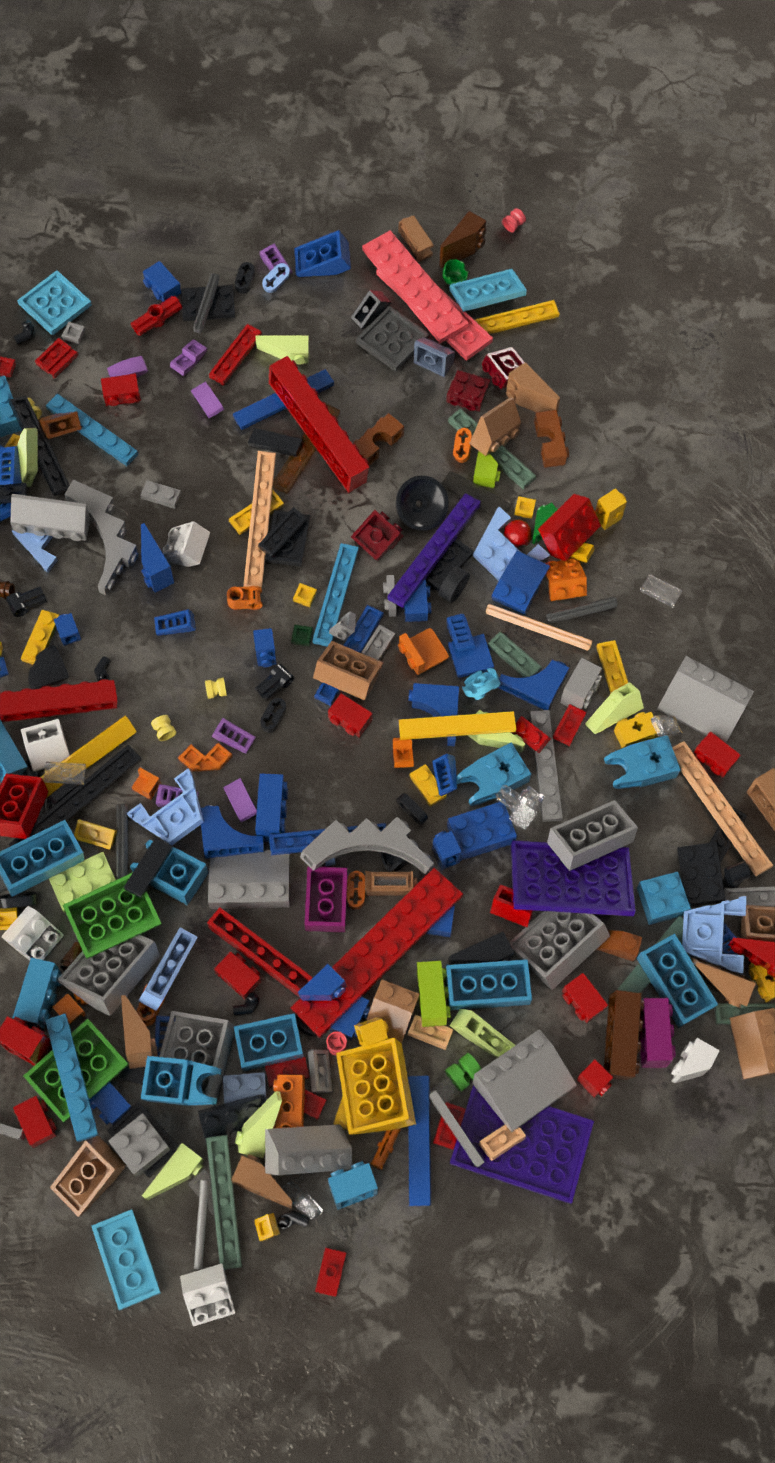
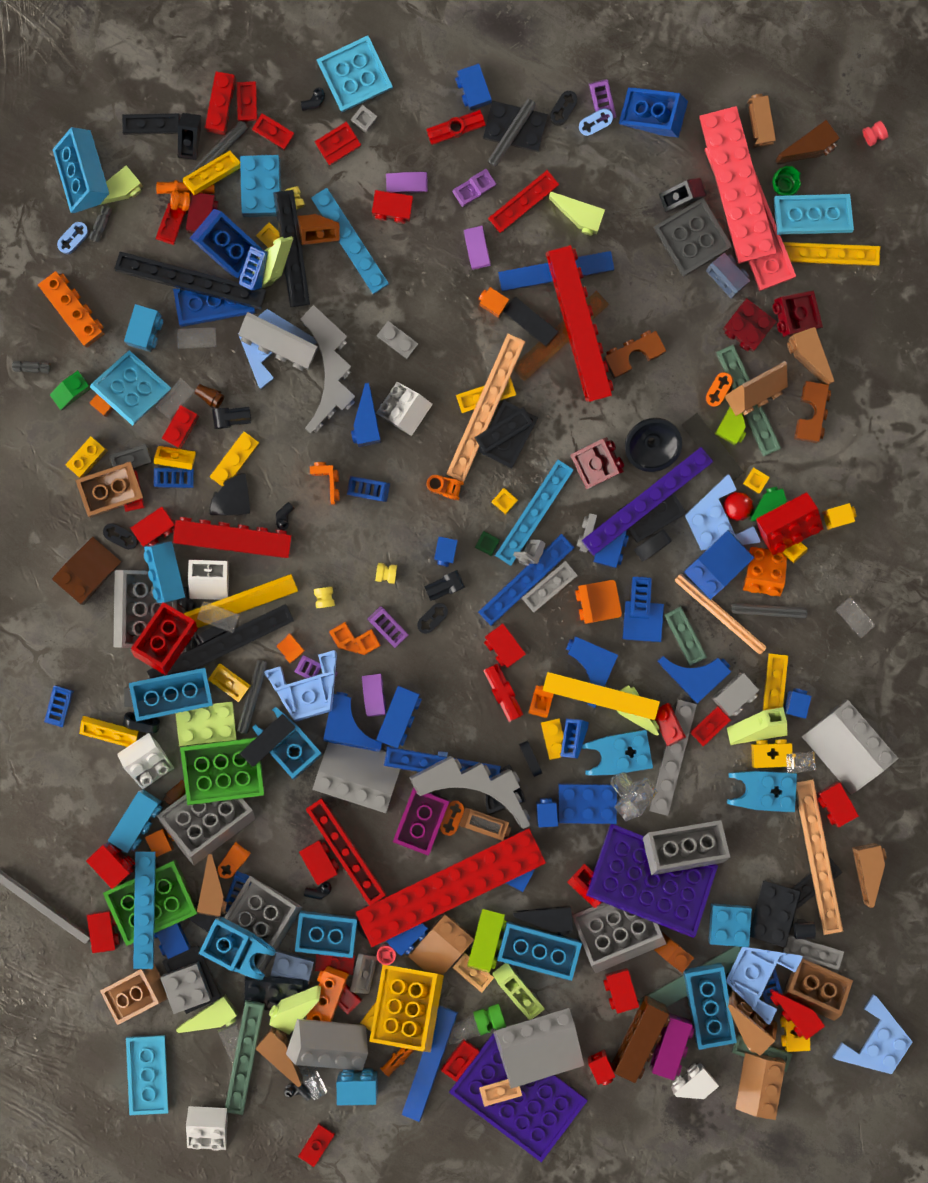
camera: 20 degrees right, 20 degrees up
blue brick [53,613,81,646] -> none
light blue brick [138,927,197,1011] -> none
light grey bar [194,1180,209,1269] -> none
yellow plate [254,1213,280,1241] -> none
blue slope [298,964,347,1001] -> none
medium nougat slope [313,641,383,700] -> none
yellow brick [354,1017,389,1047] -> none
light grey tile [429,1090,484,1167] -> none
medium azure plate [462,668,500,700] -> none
none -> orange bracket [310,462,340,505]
none -> orange brick [479,287,509,318]
none -> red piece [483,663,524,722]
none -> blue brick [784,688,812,719]

